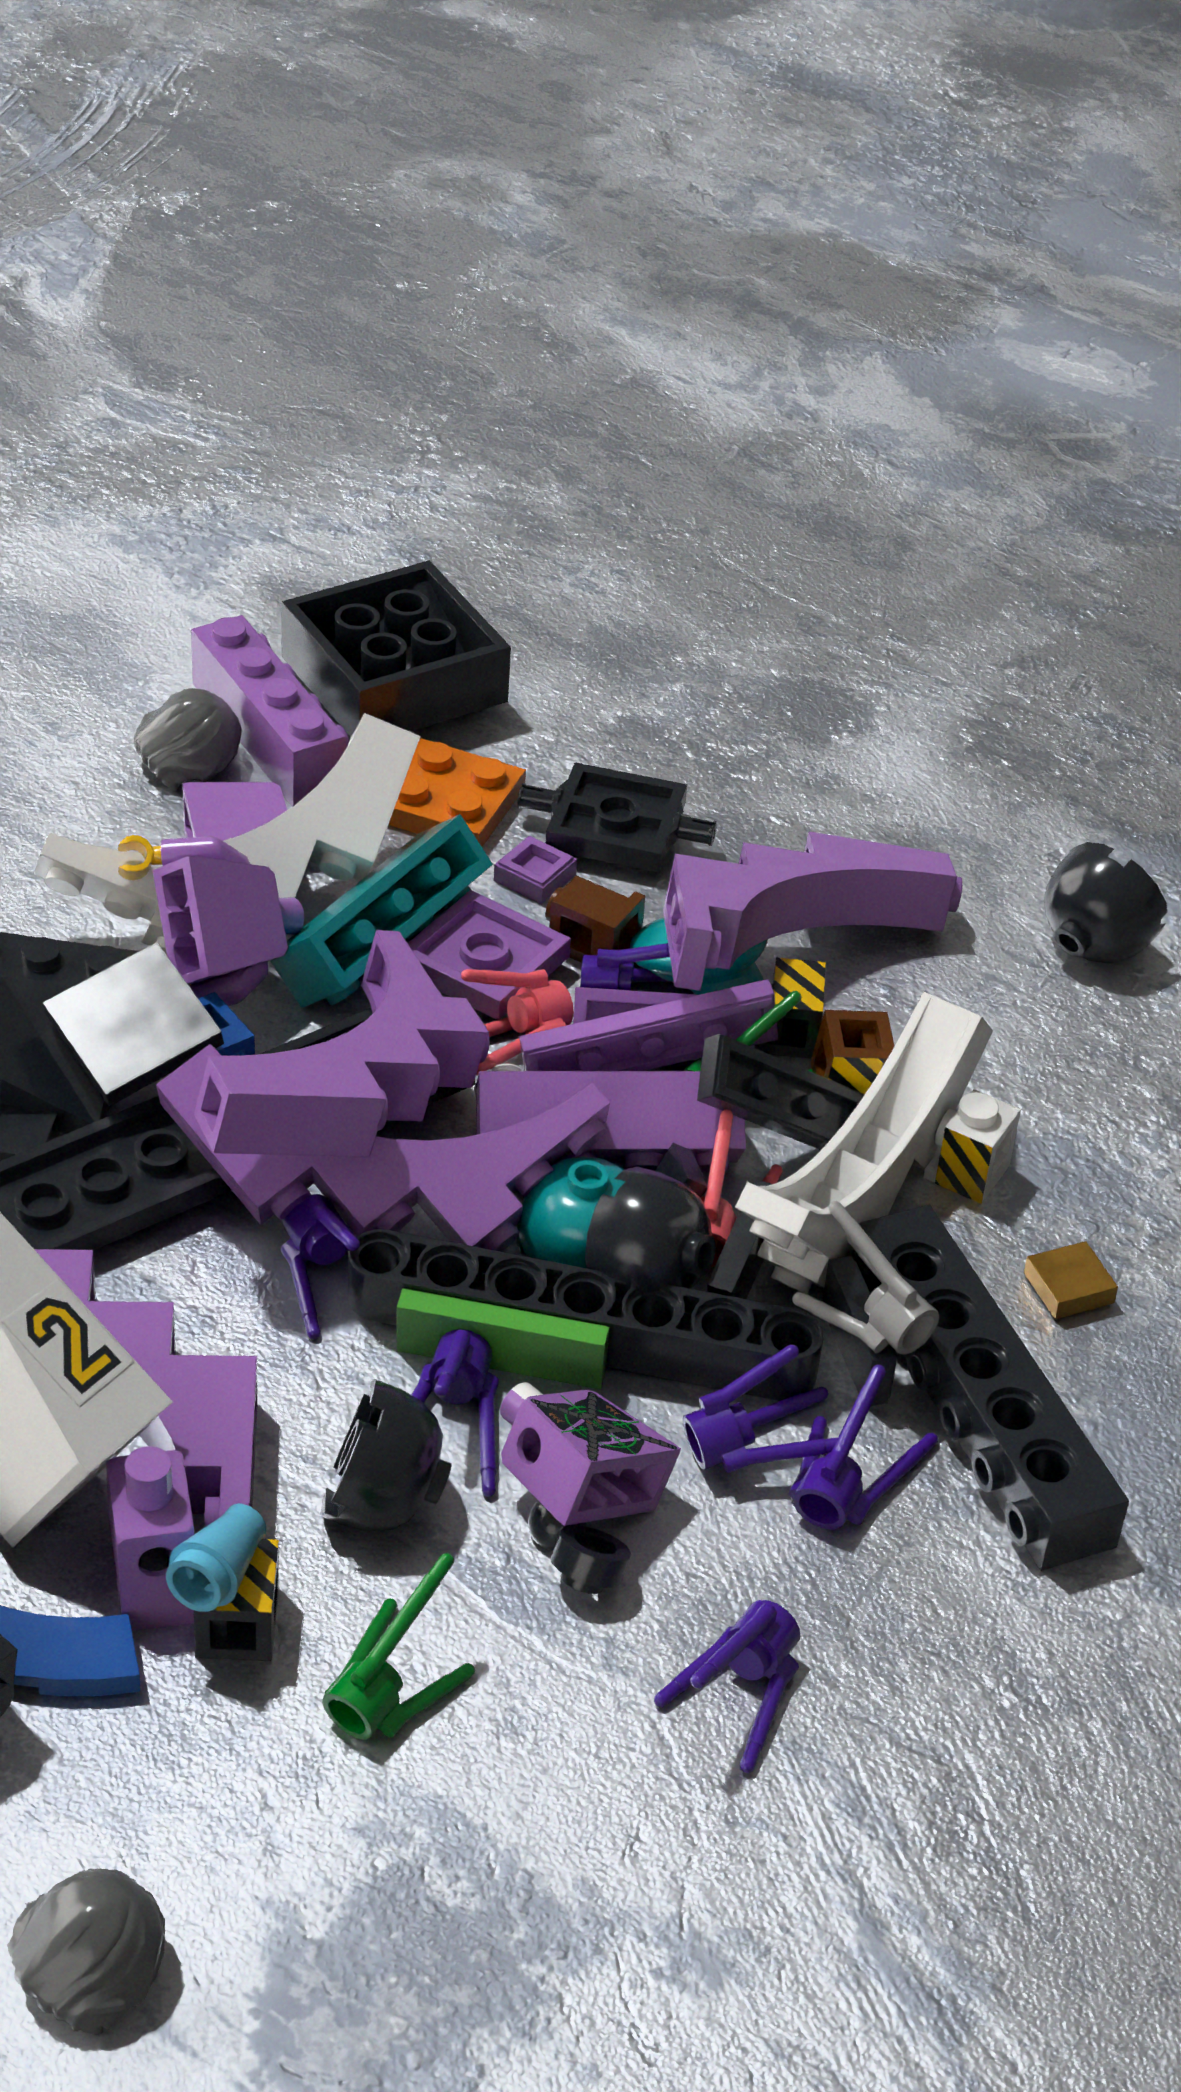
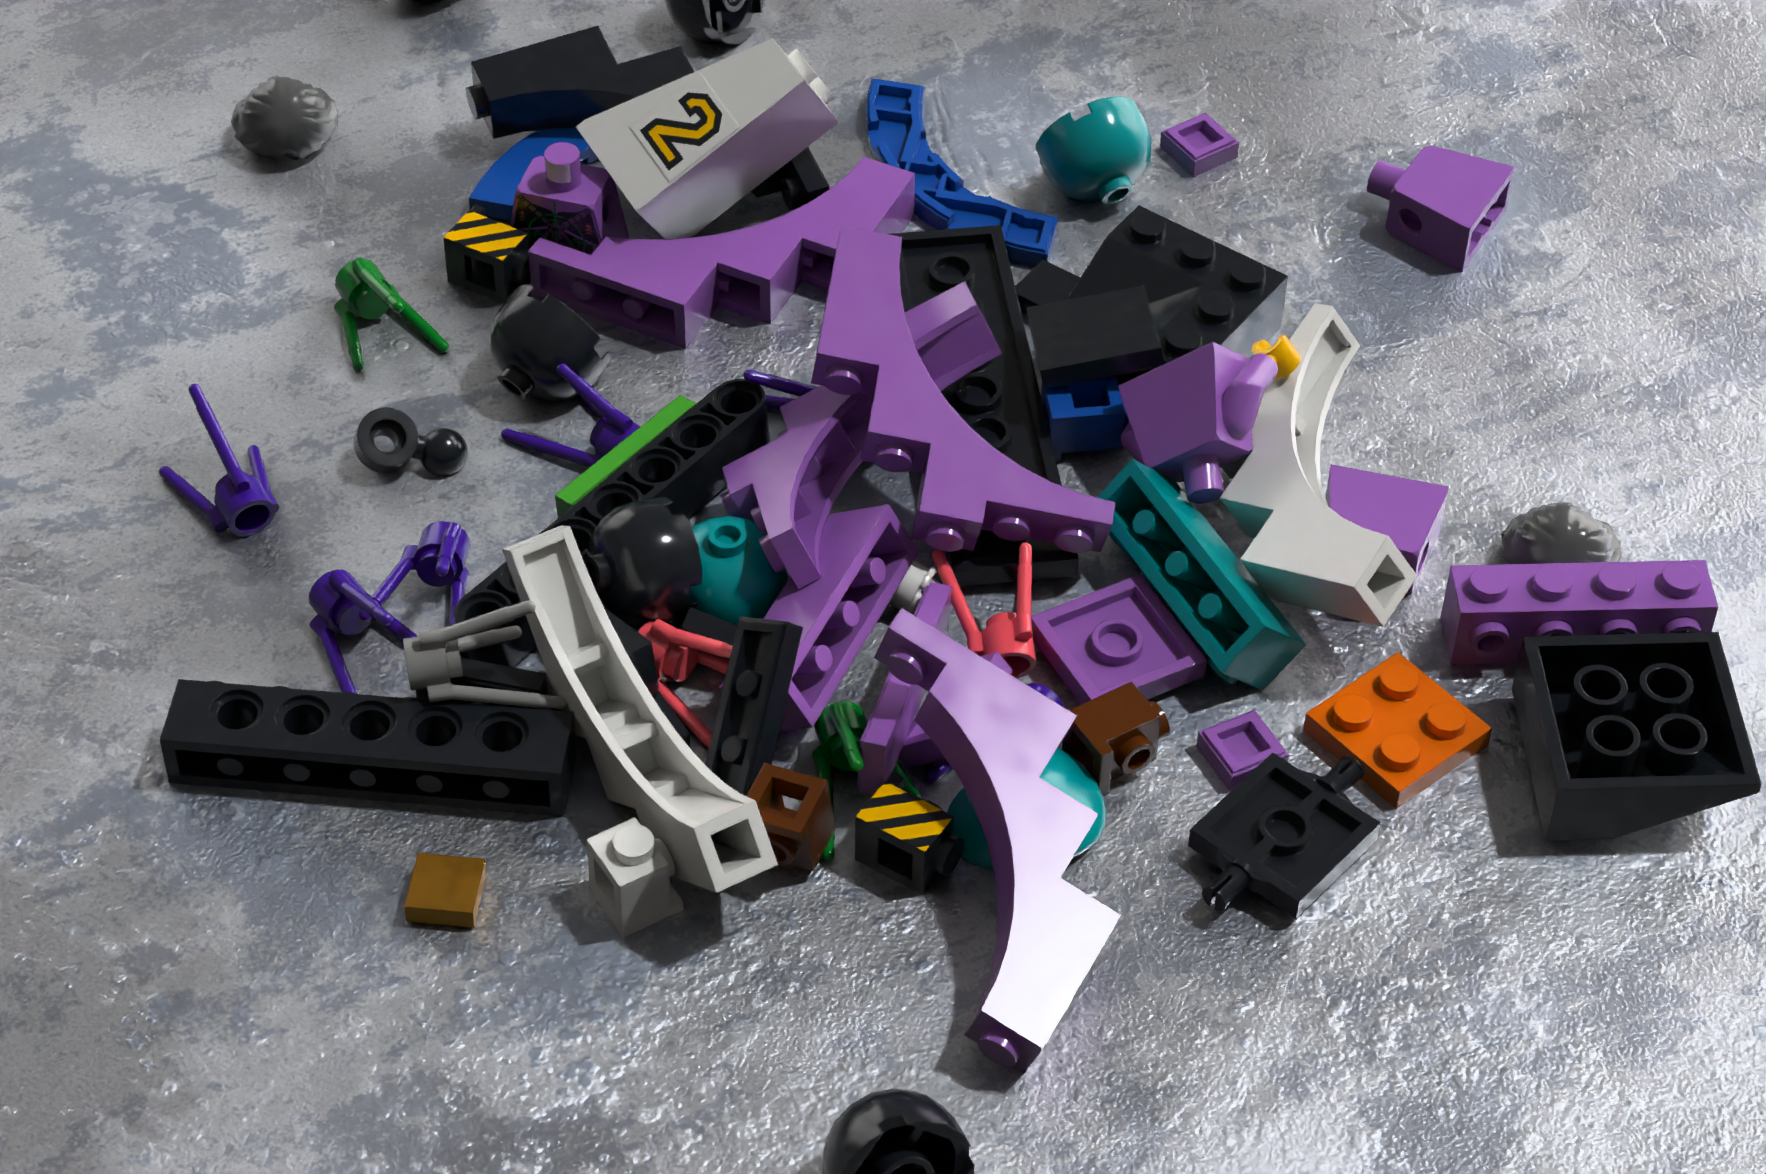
camera: 120 degrees right, 5 degrees up
medium azure cone [166,1504,267,1612] -> none
medium lavender torso [500,1382,681,1526] -> none

